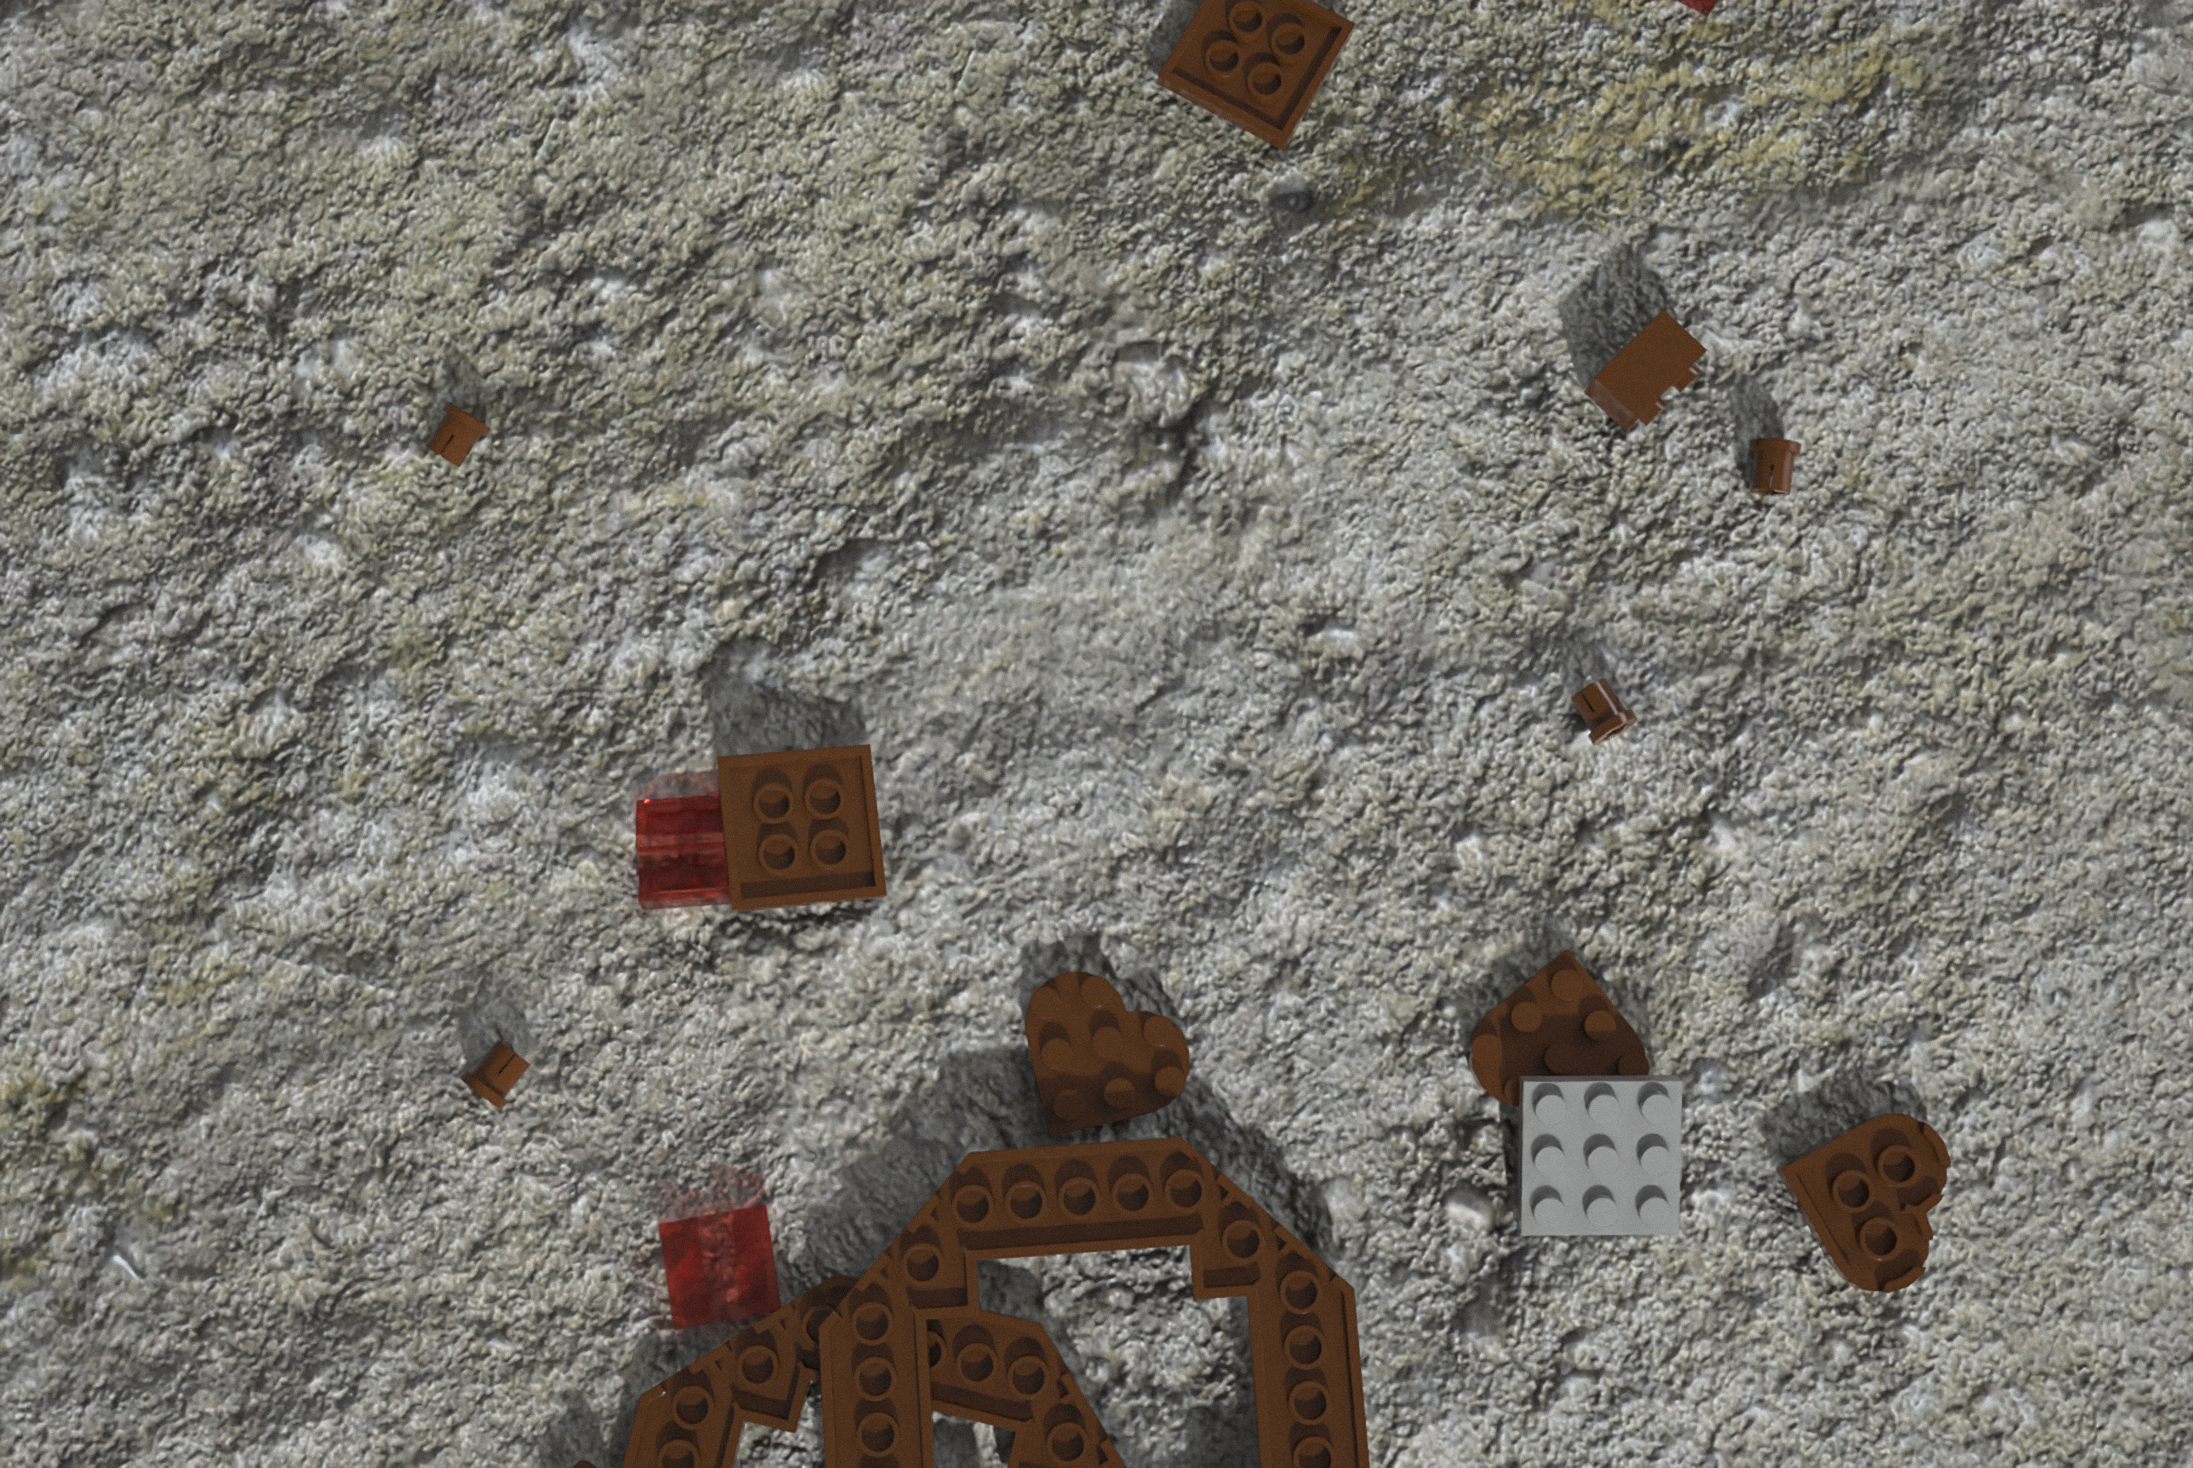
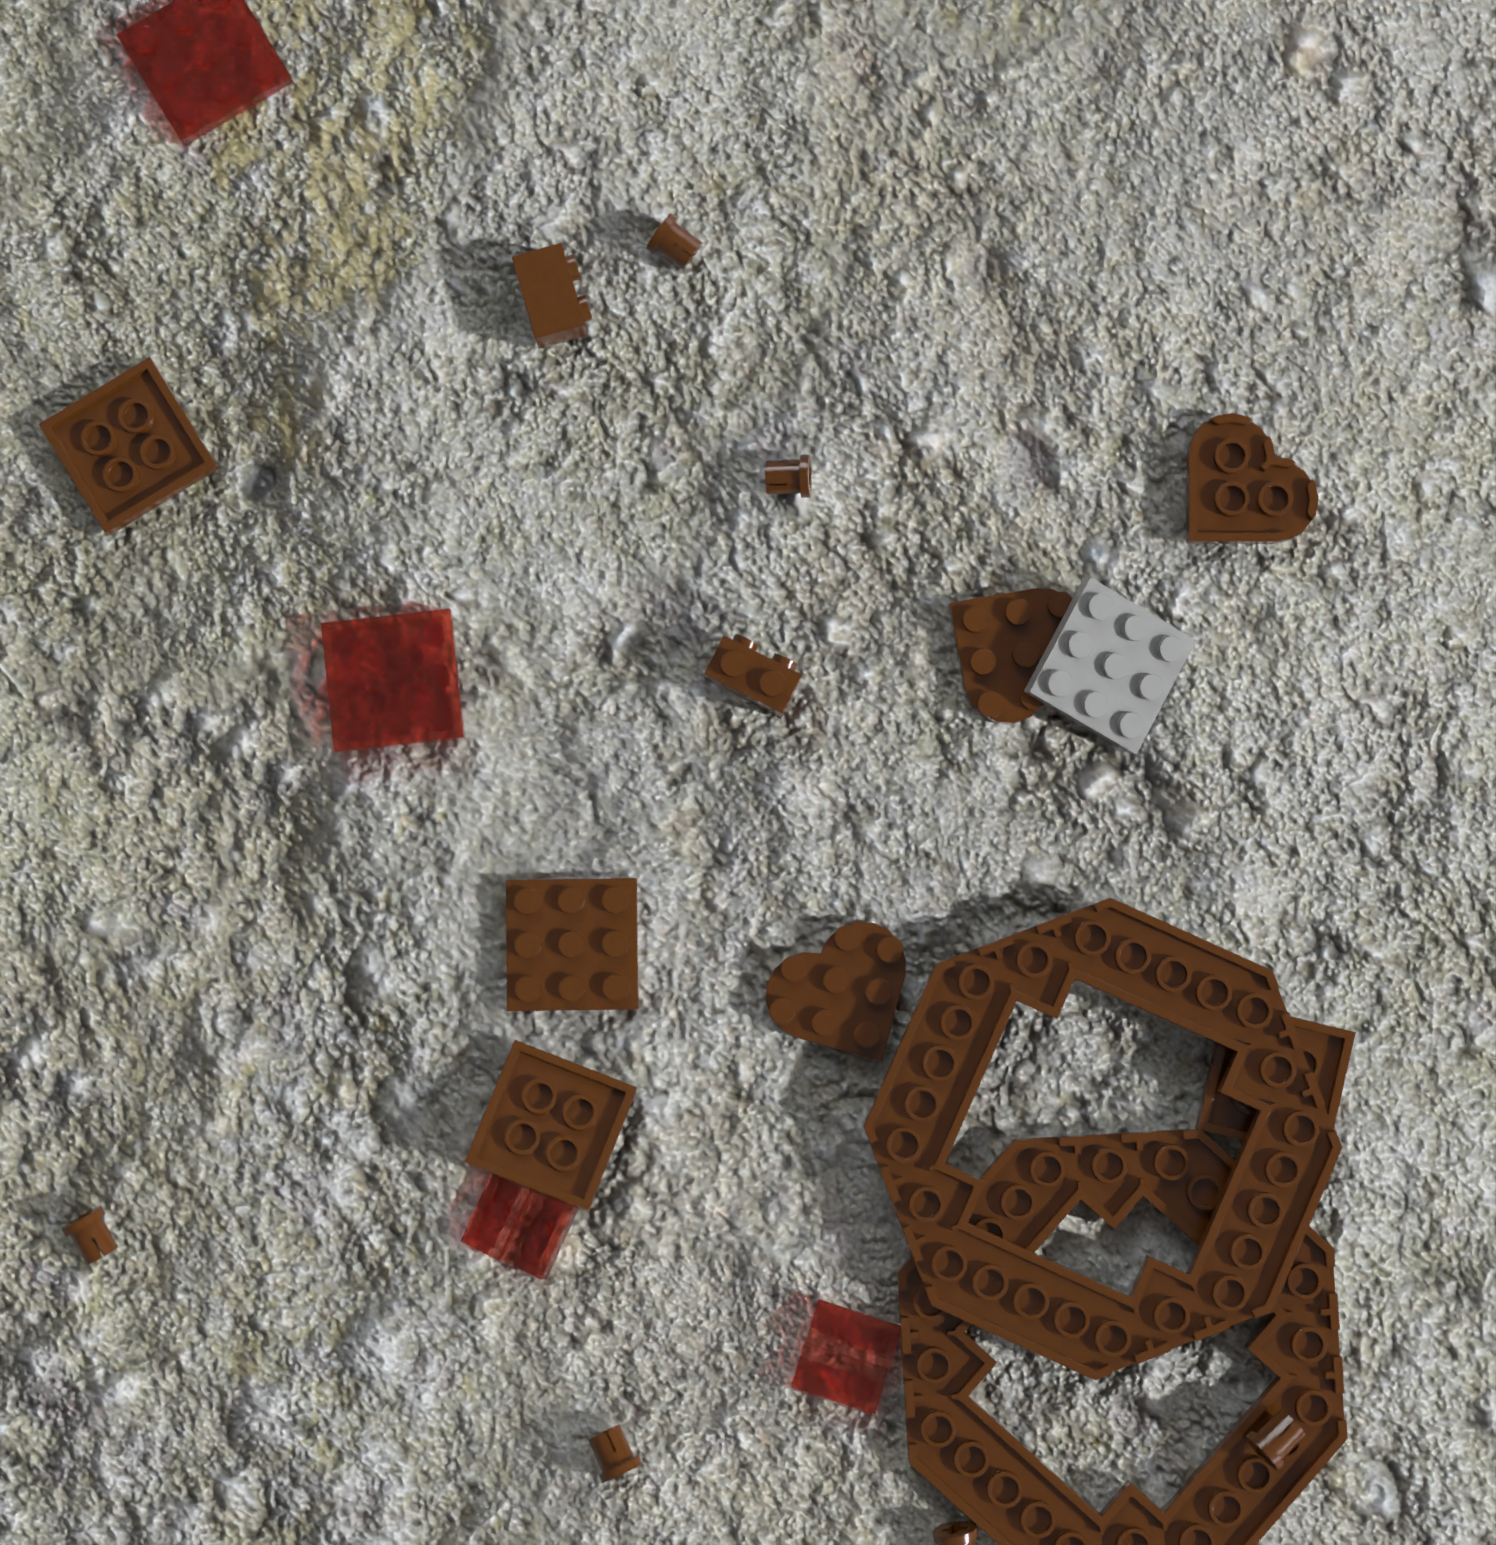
camera: 65 degrees left, 5 degrees up
none -> clear red plate [321,608,466,753]
none -> reddish brown plate [506,878,639,1011]
none -> reddish brown brick [704,634,802,718]

